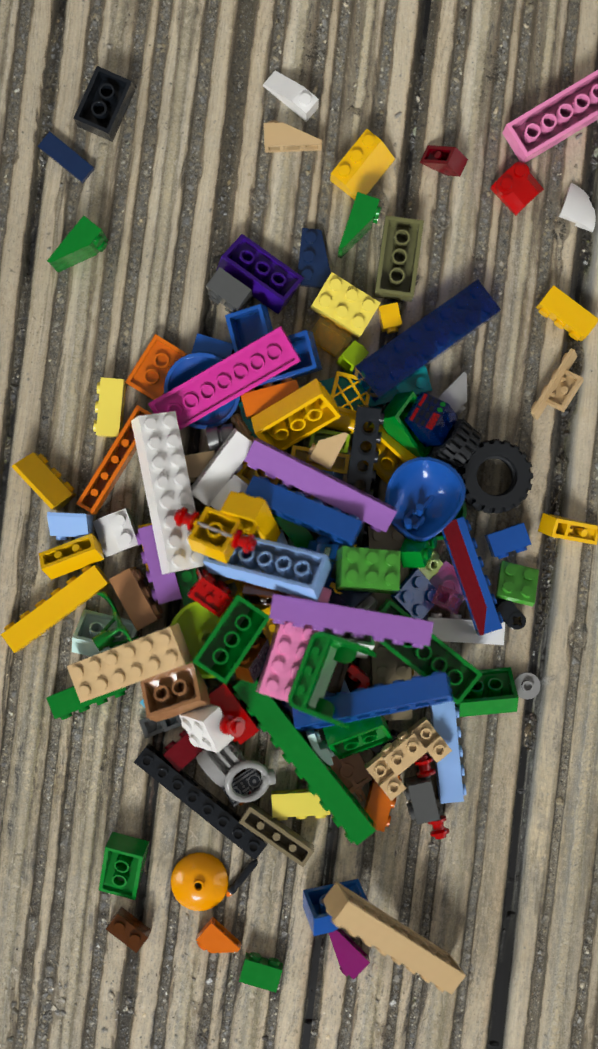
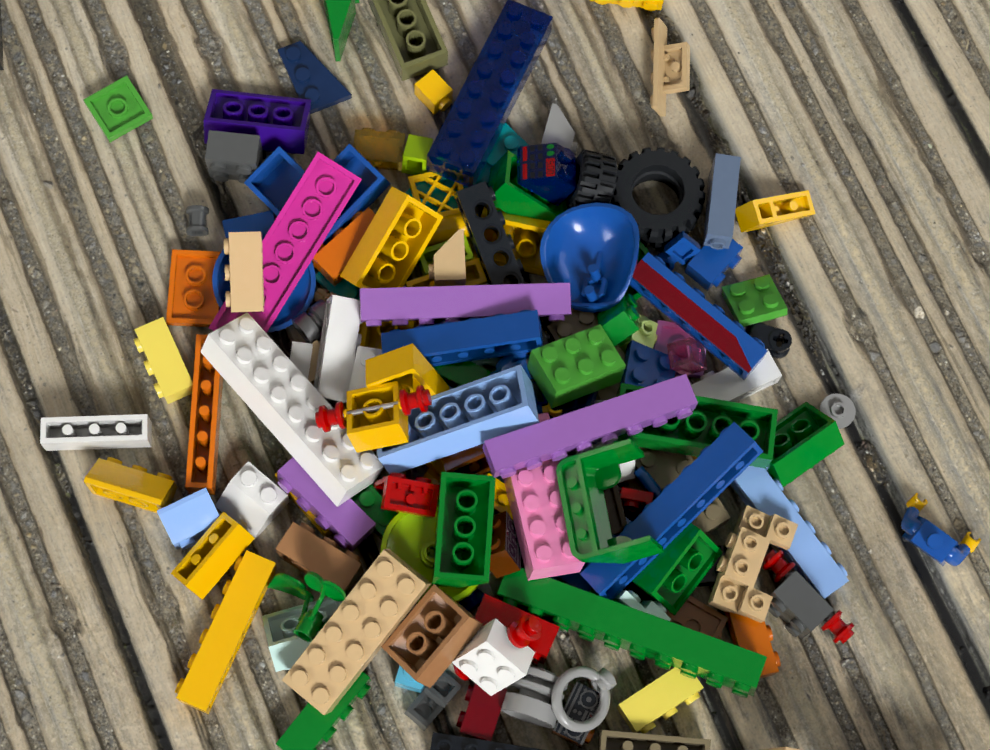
camera: 35 degrees left, 15 degrees down
green slope [47,215,108,273] -> none
light yellow brick [309,272,381,339] -> none
none -> white brick [40,414,152,451]
none -> bright green plate [83,75,153,142]
none -> dark grey bush [186,205,209,237]
none -> tan brick [224,231,265,312]
none -> white sticker [290,341,313,379]
none -> blue piece [634,466,662,498]
none -> blue plate [657,231,701,271]
none -> sand blue slope [703,153,741,250]
none -> blue torso [901,493,981,566]

